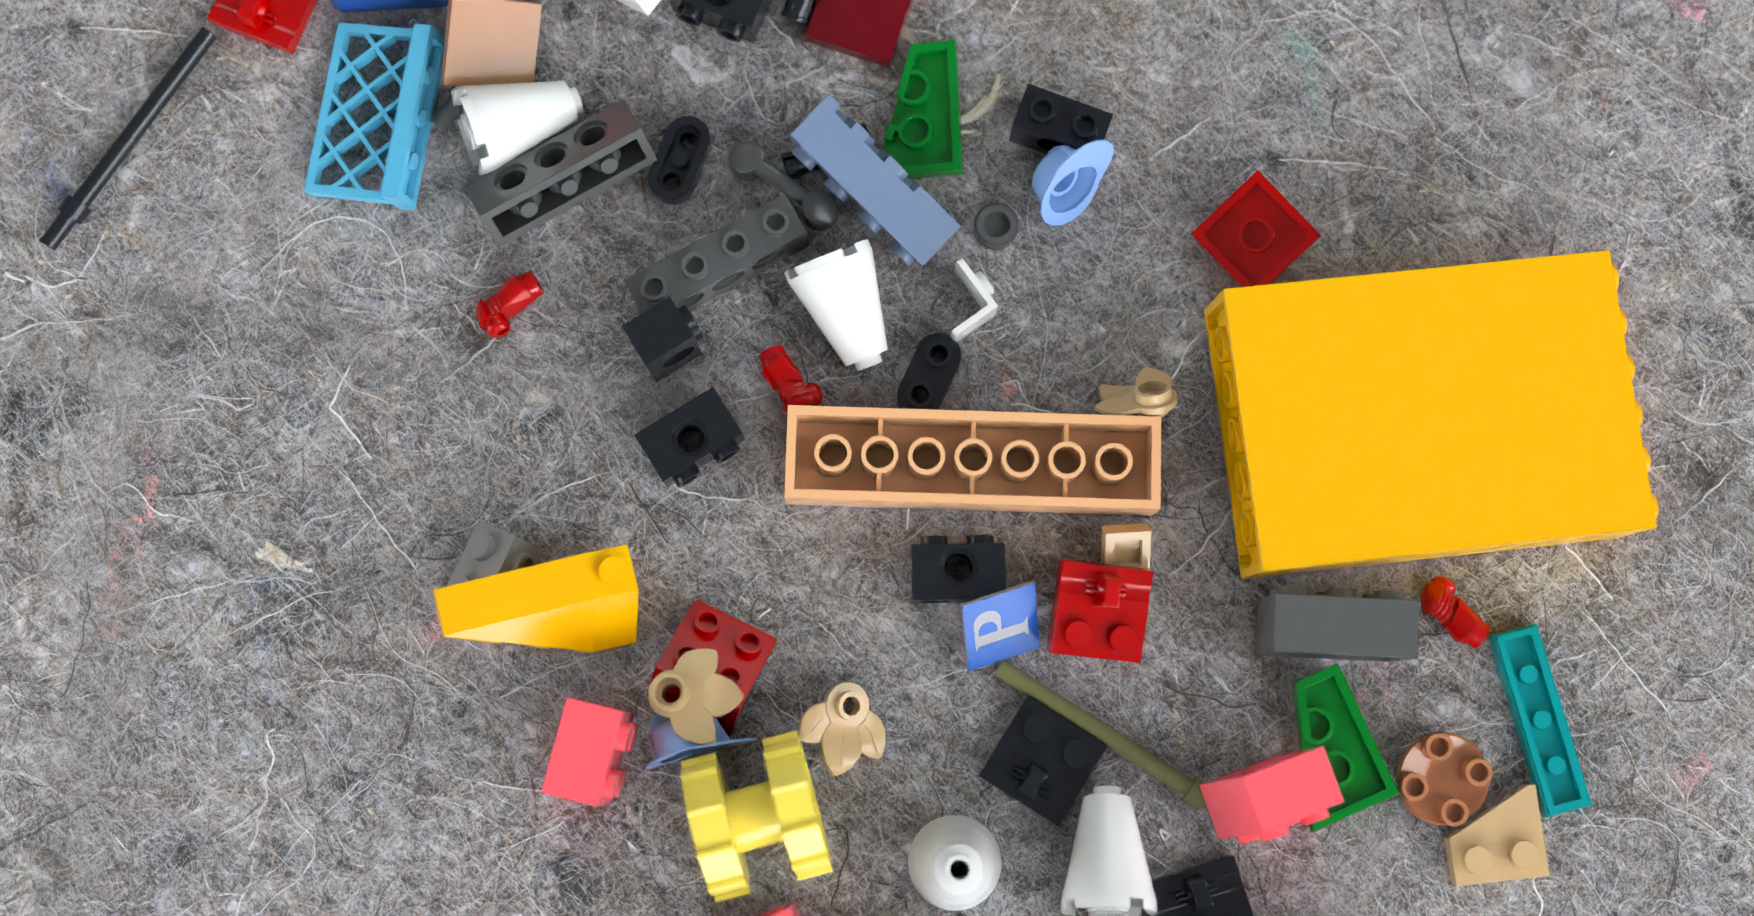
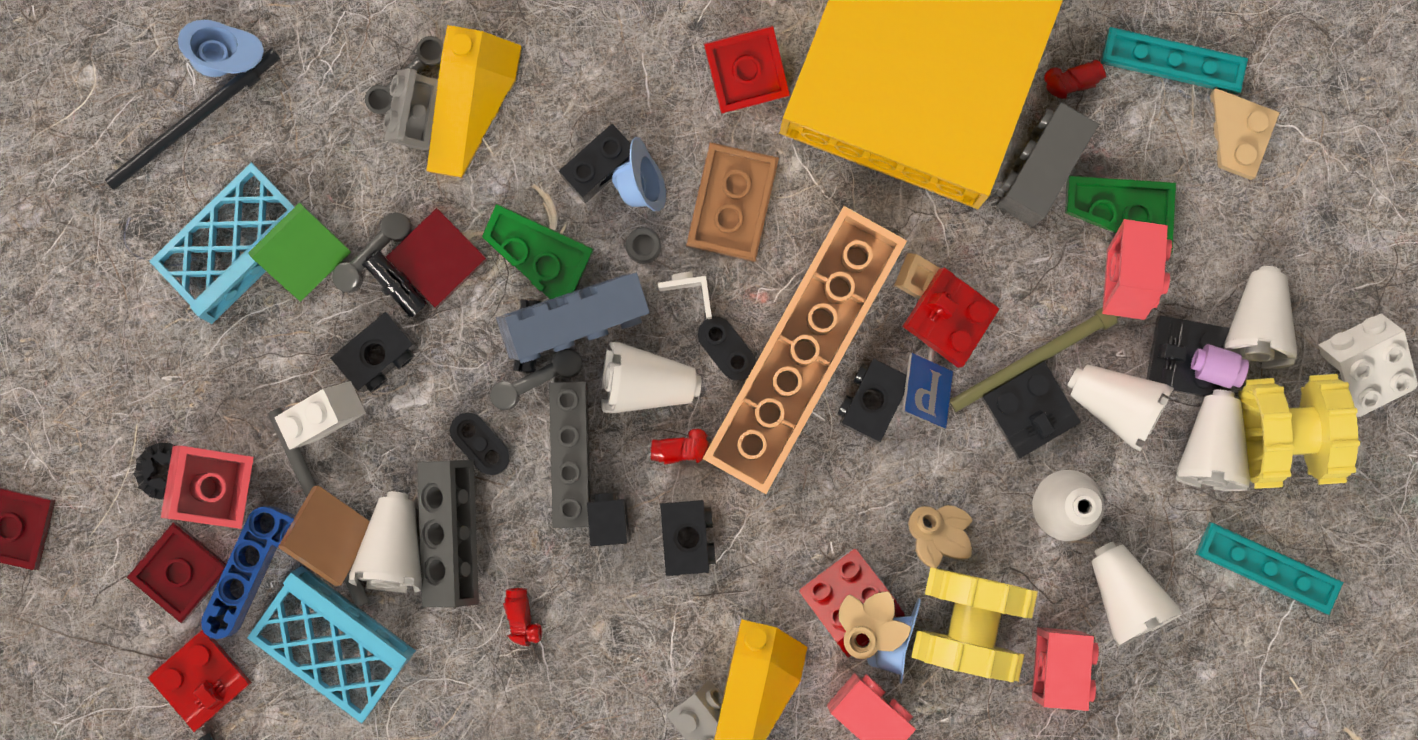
camera: 60 degrees left, 5 degrees up
tan plate [1094,367,1178,417] -> none
nougat dish [1396,732,1493,826] -> none
none -> medium nougat tile [686,142,779,262]

